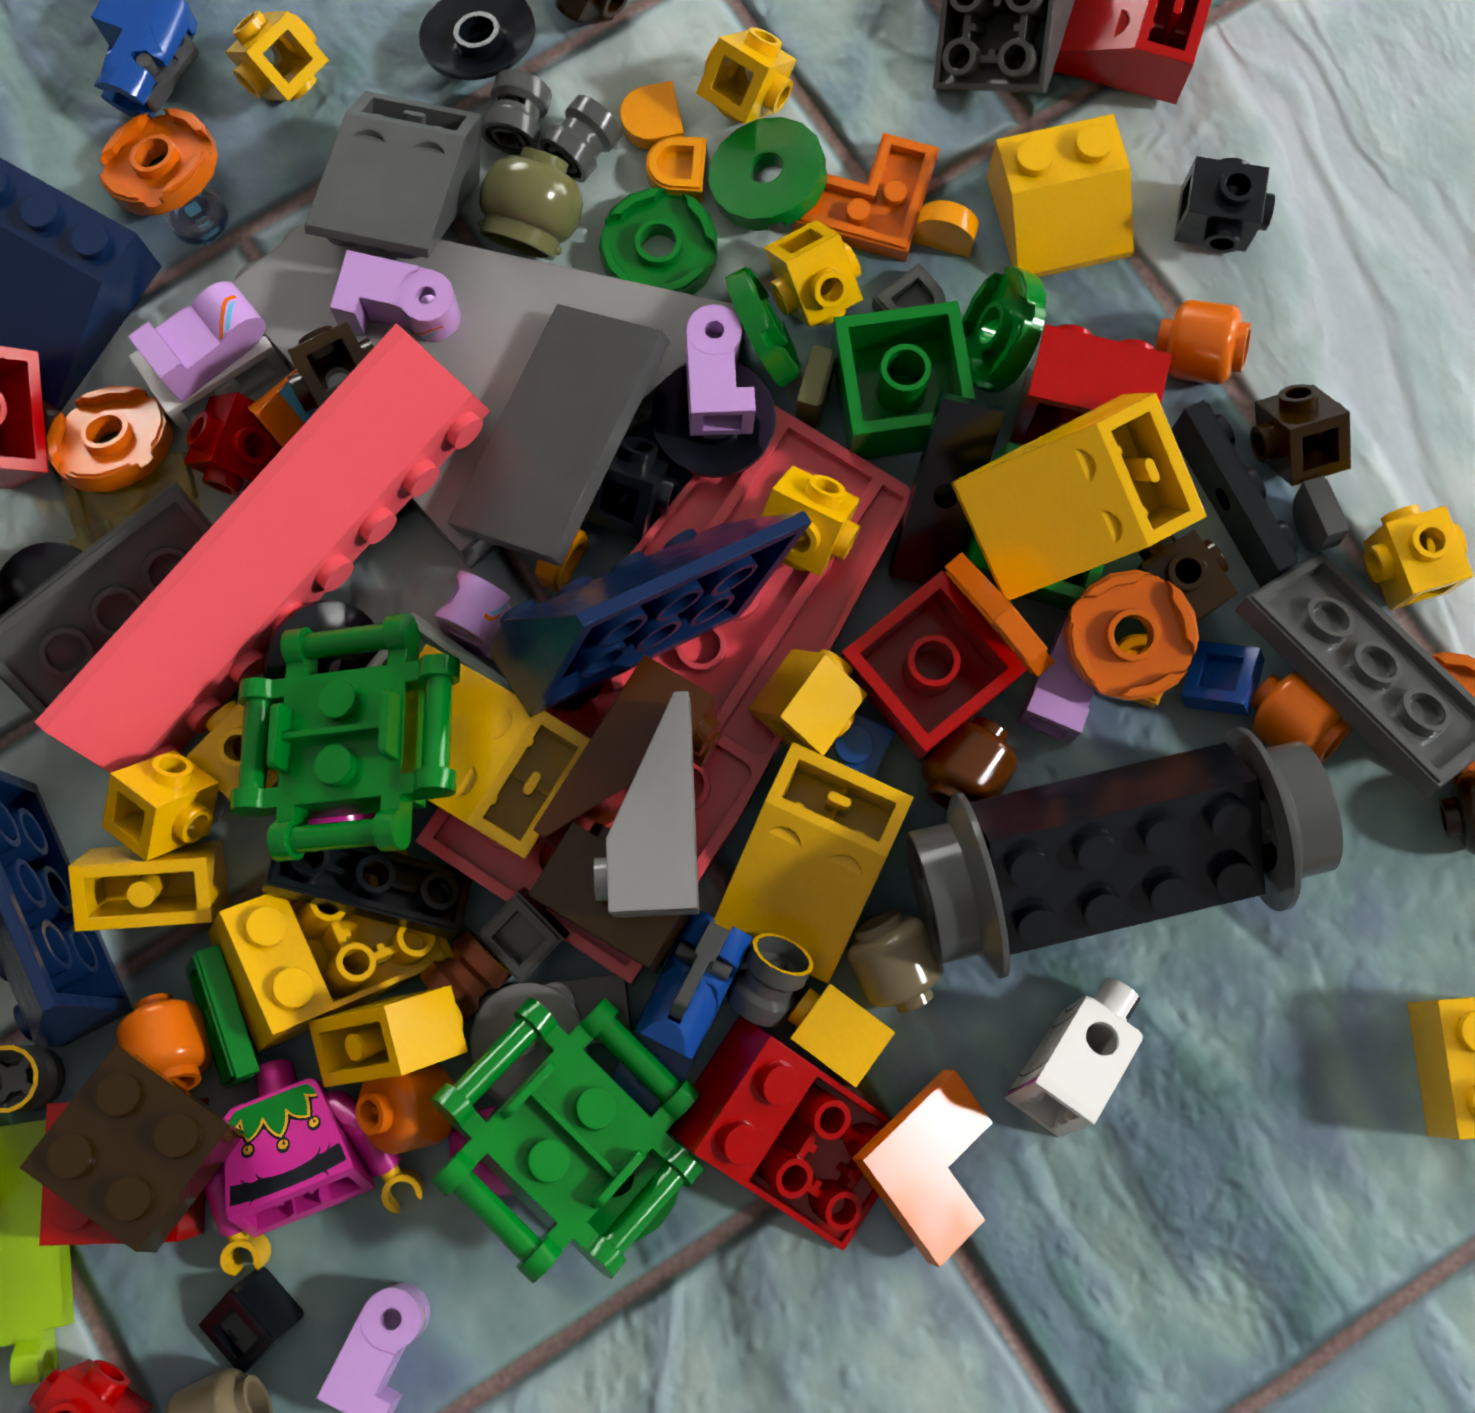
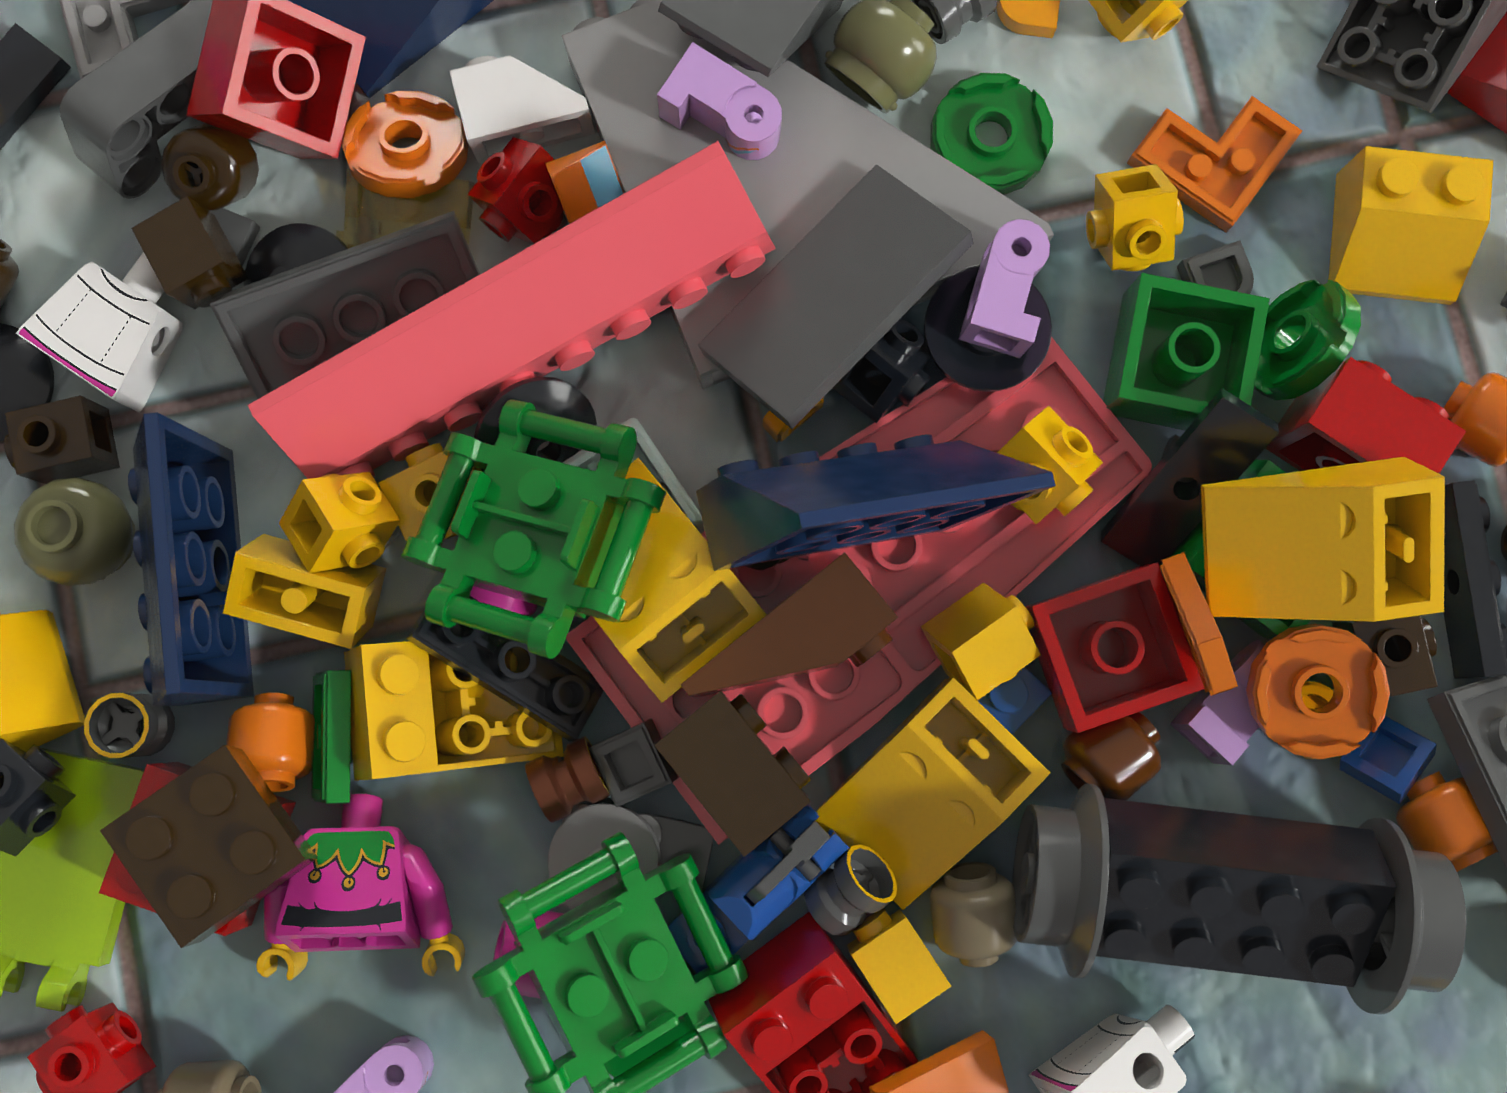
camera: 20 degrees right, 5 degrees up
lavender leg [127,281,266,403] -> none
black slope [199,1266,304,1373] -> none
dark brown brick [287,321,374,412] -> none
yellow brick [308,985,468,1087] -> none
orange head [356,1063,455,1155] -> none
lavender leg [434,570,512,666] -> none
light grey slope [594,691,699,918] -> none
light orange tile [646,136,707,202] -> none
green tile [708,117,827,231] -> none
green tile [725,266,802,388] -> none
olive tile [796,344,836,429] -> none
light orange tile [912,200,979,258] -> none

